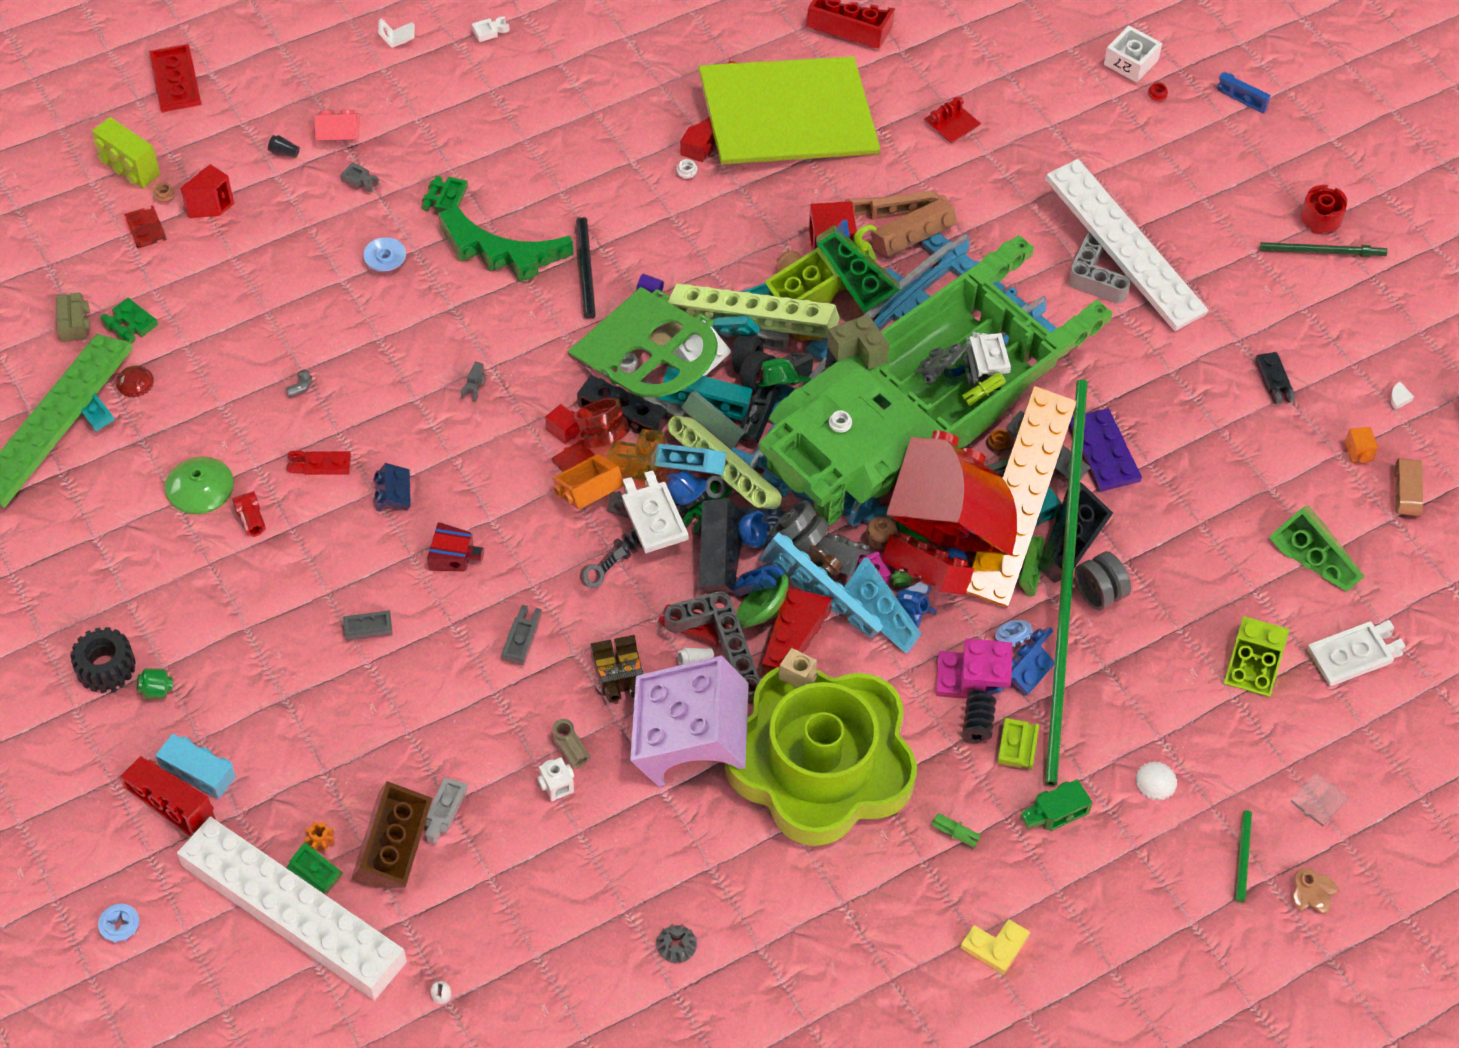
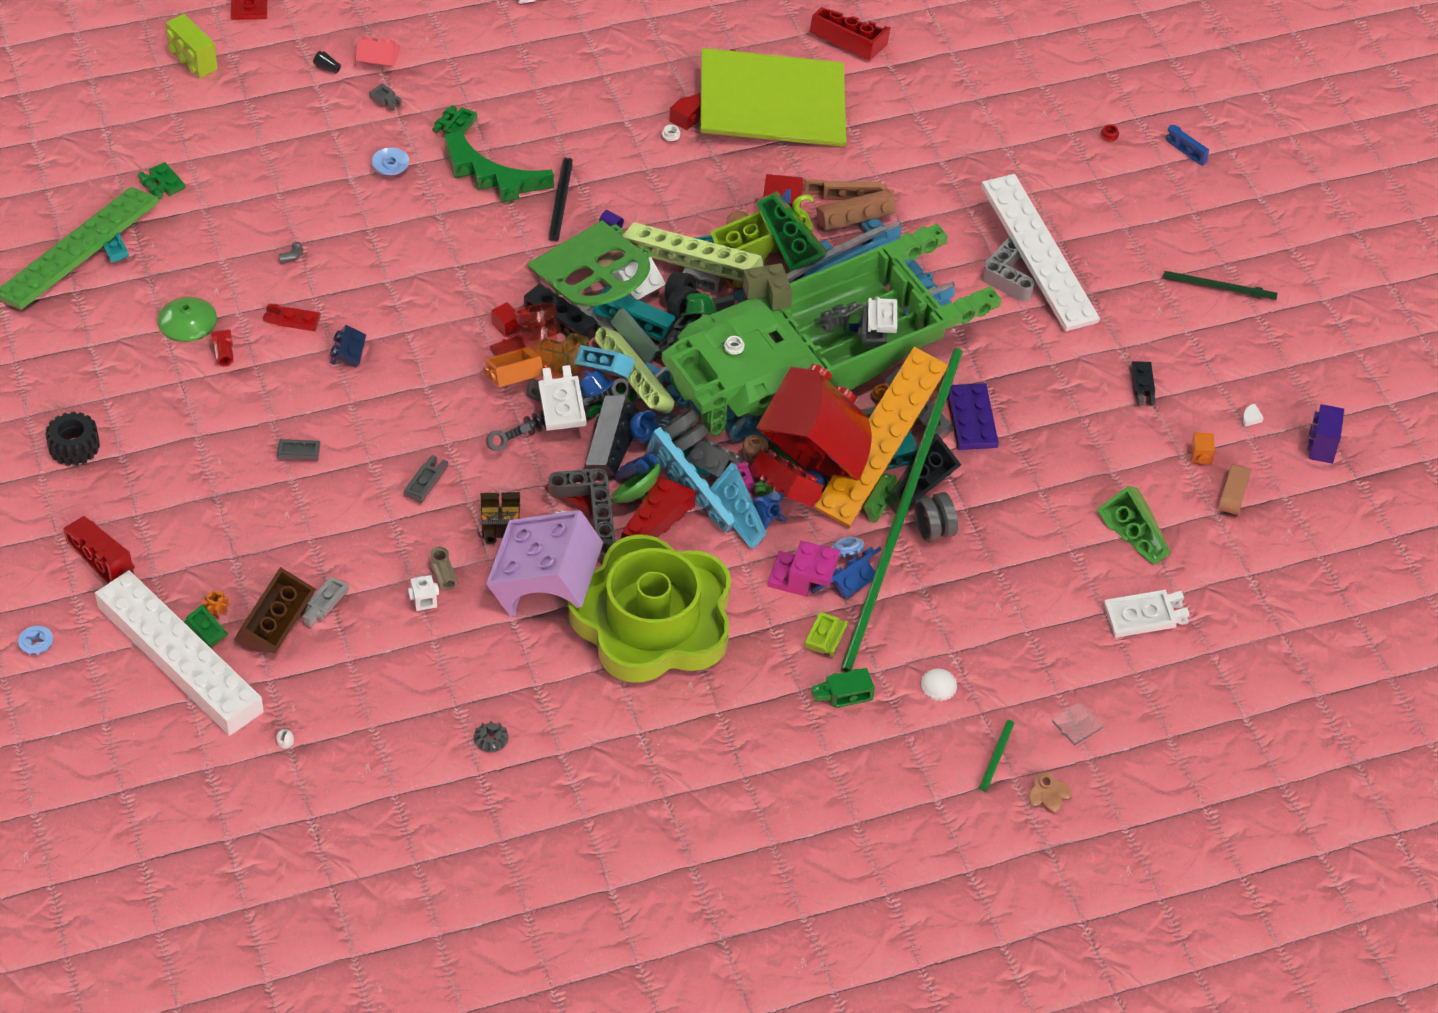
camera: 10 degrees right, 5 degrees down
olive brick [56,292,91,342] -> none
clear red hat [116,365,154,398] -> none
clear red plate [124,205,166,249] -> none
green head [137,668,173,699] -> none
nougat plate [153,182,175,202] -> none
medium azure brick [155,734,236,800] -> none
red slope [180,164,234,218] -> none
dark red torso [427,522,484,572] -> none
dark grey plate [461,361,487,402] -> none
white tile [619,352,638,373] -> none
teal hinge [712,316,760,337] -> none
tan brick [779,648,818,688] -> none
reddish brown plate [801,545,842,576] -> none
red hinge [924,97,981,143] -> none
bright green axle [932,813,981,848] -> none
light yellow plate [960,919,1030,975] -> none
lime axle [962,372,1006,407] -> none
black piece [962,690,997,744] -> none
white brick [1104,25,1162,82] -> none
lime slope [1224,616,1290,697] -> none
red brick [1300,185,1348,234] -> none

